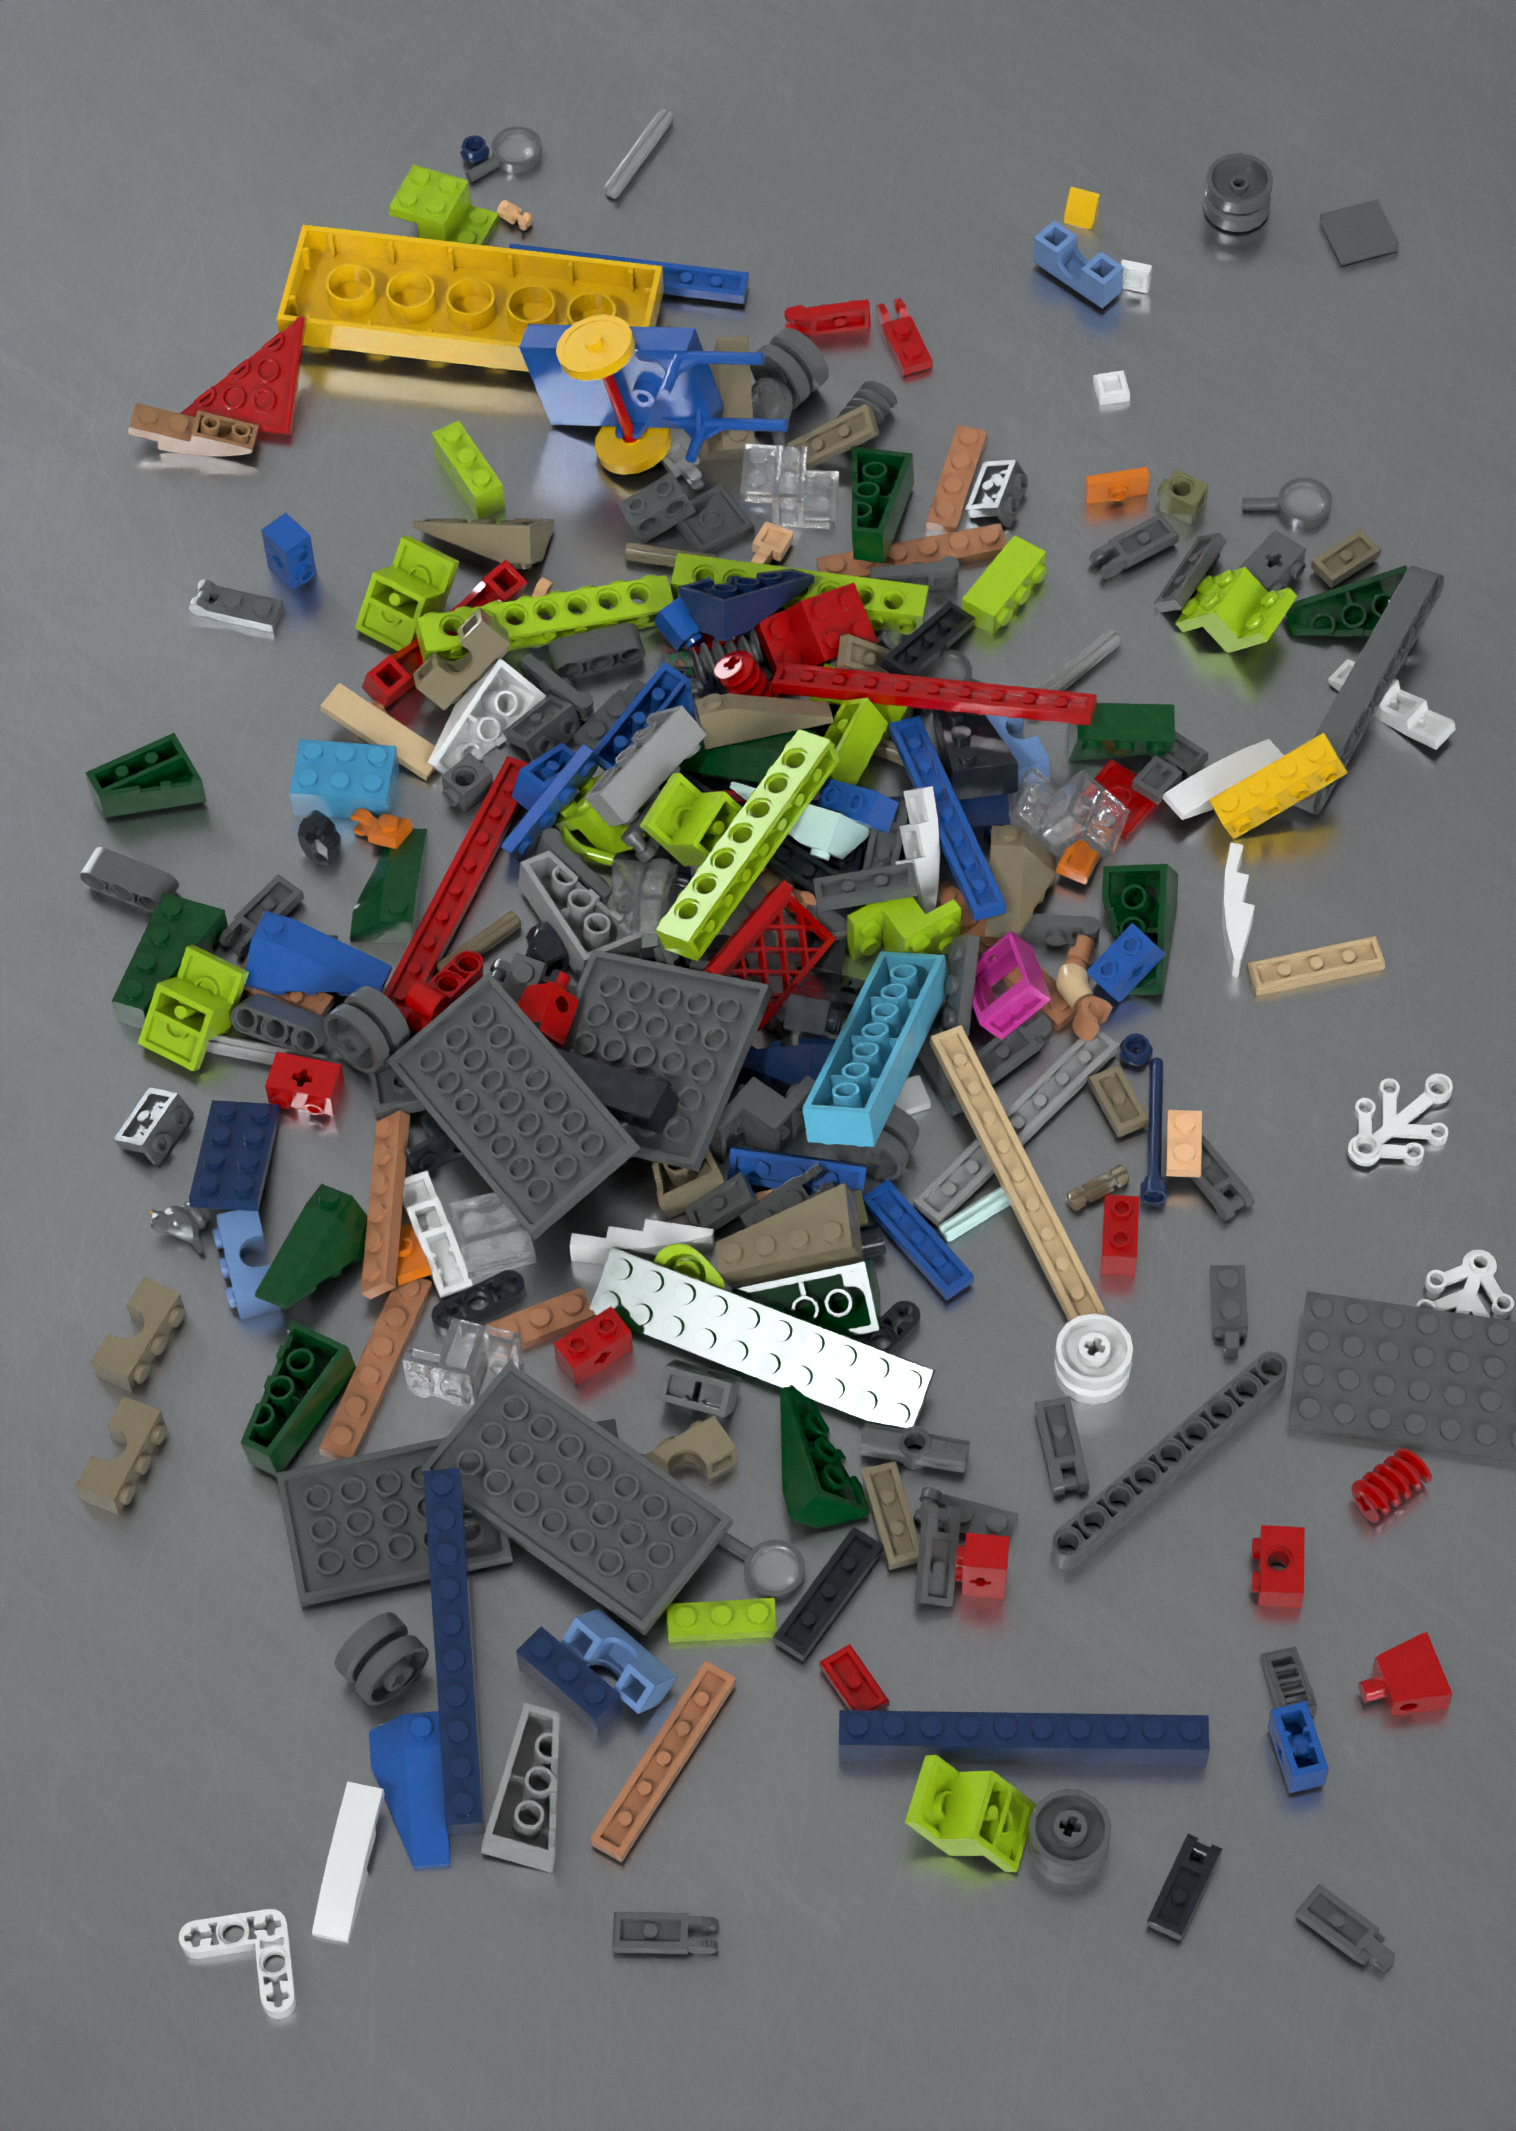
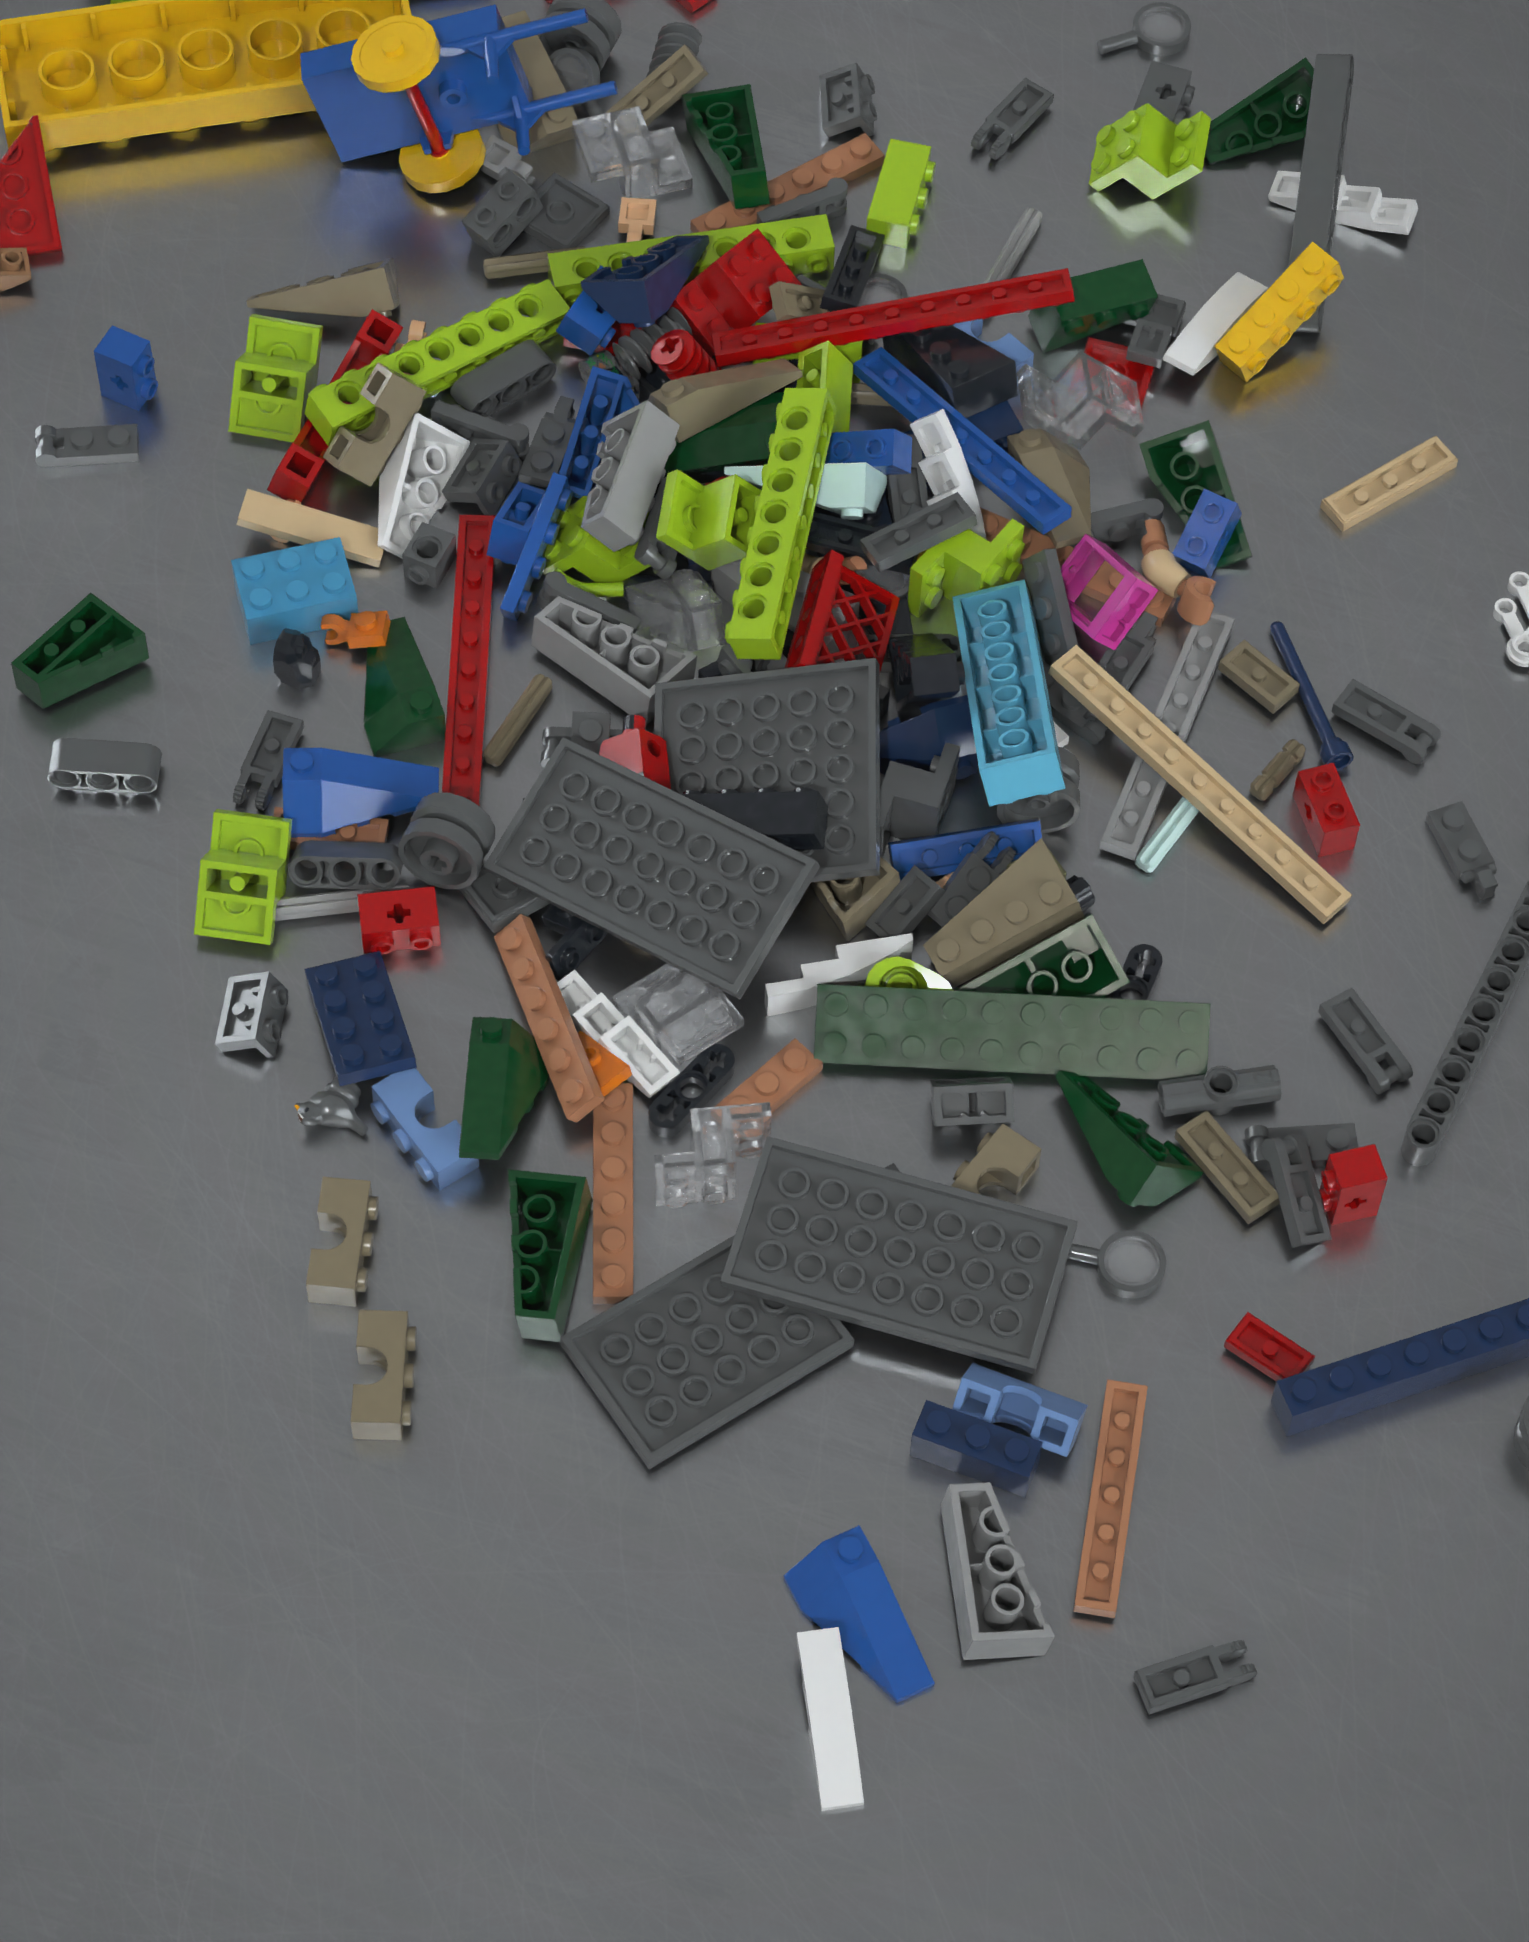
camera: 25 degrees left, 0 degrees up
dark green wedge [112,893,228,1028] -> none
white beam [179,1909,296,2019] -> none
dark grey wheel [334,1612,429,1706] -> none
red piece [405,951,483,1034] -> none
dark blue brick [423,1468,486,1836] -> none
lime brick [431,420,505,519] -> none
black rock [525,922,569,977] -> none
red brick [553,1306,633,1387] -> none
lime plate [667,1598,777,1643] -> none
black plate [773,1526,883,1661] -> none
blue plate [863,1179,974,1301] -> none
lime bracket [905,1755,1037,1872] -> none
nougat plate [926,425,987,533] -> none
white wheel [1054,1313,1133,1405] -> none
orange plate [1056,820,1112,884] -> none
orange plate [1084,467,1150,504] -> none
dark blue plate [1120,1033,1153,1066] -> none
dark grey plate [1154,532,1227,613] -> none
olive brick [1157,469,1209,525] -> none
light nougat plate [1166,1110,1202,1178] -> none
white slope [1221,842,1255,977] -> none
dark tan plate [1311,529,1381,588] -> none

